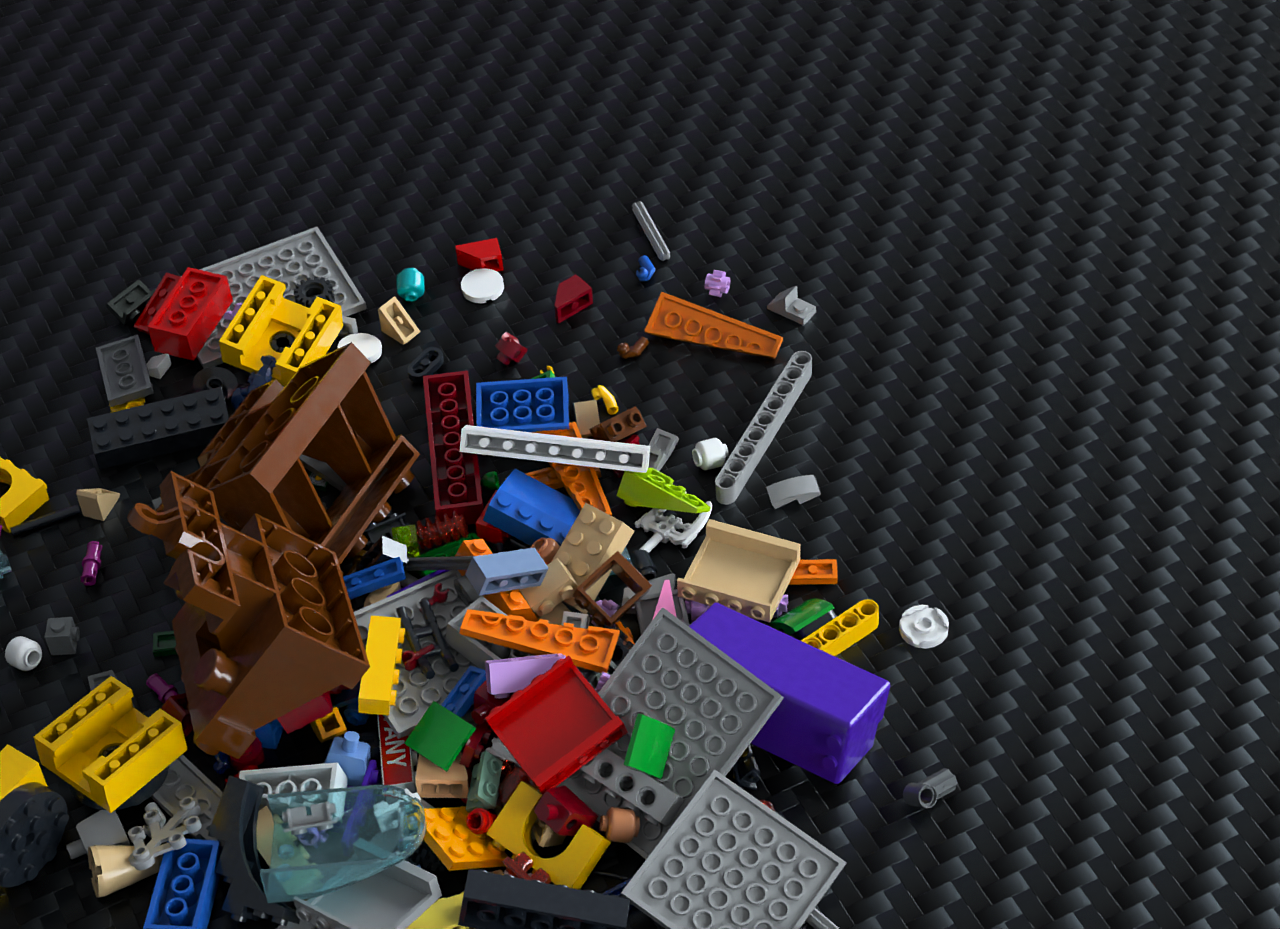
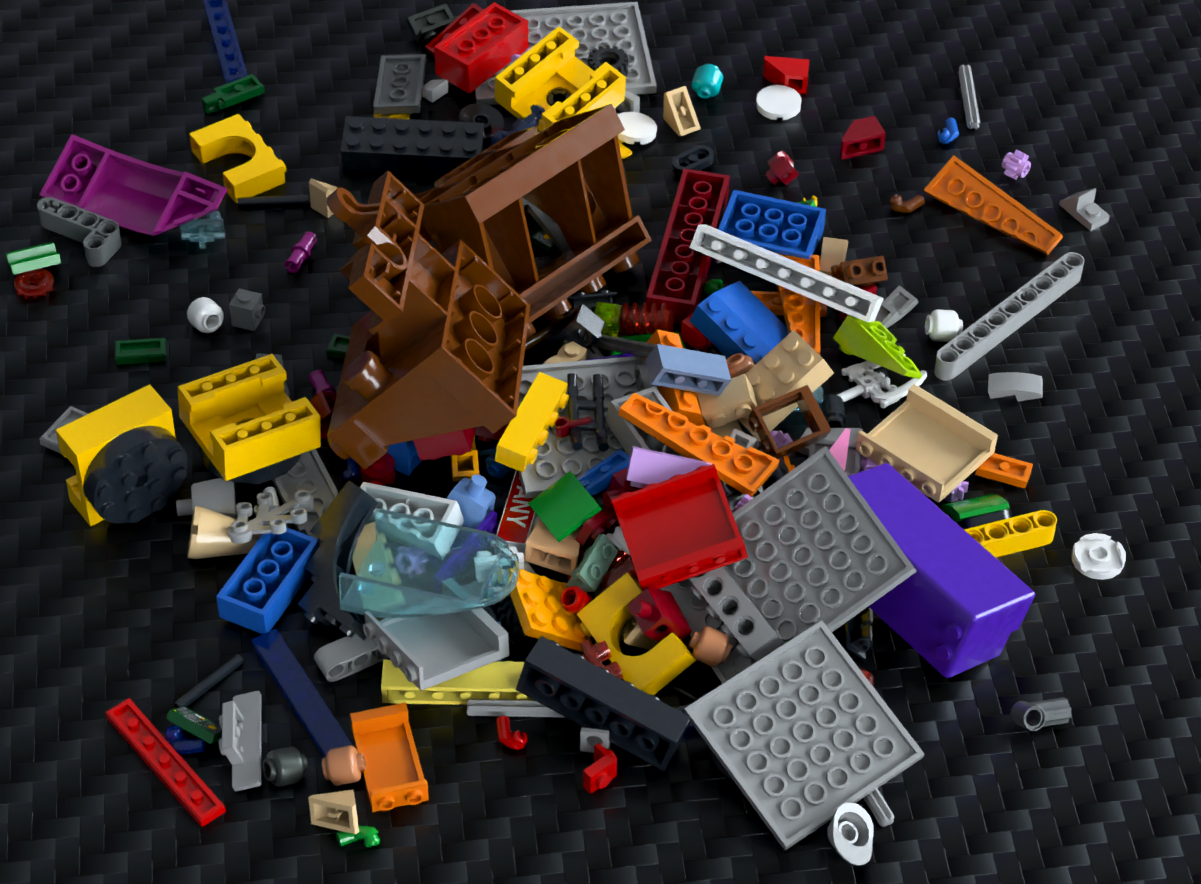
camera: 15 degrees right, 0 degrees up
light grey hinge [282,801,339,835] -> none
blue plate [343,556,406,600] -> none
dark red hand [419,583,449,614] -> none
yellow arm [591,385,619,415] -> none
green slope [624,714,675,780] -> none

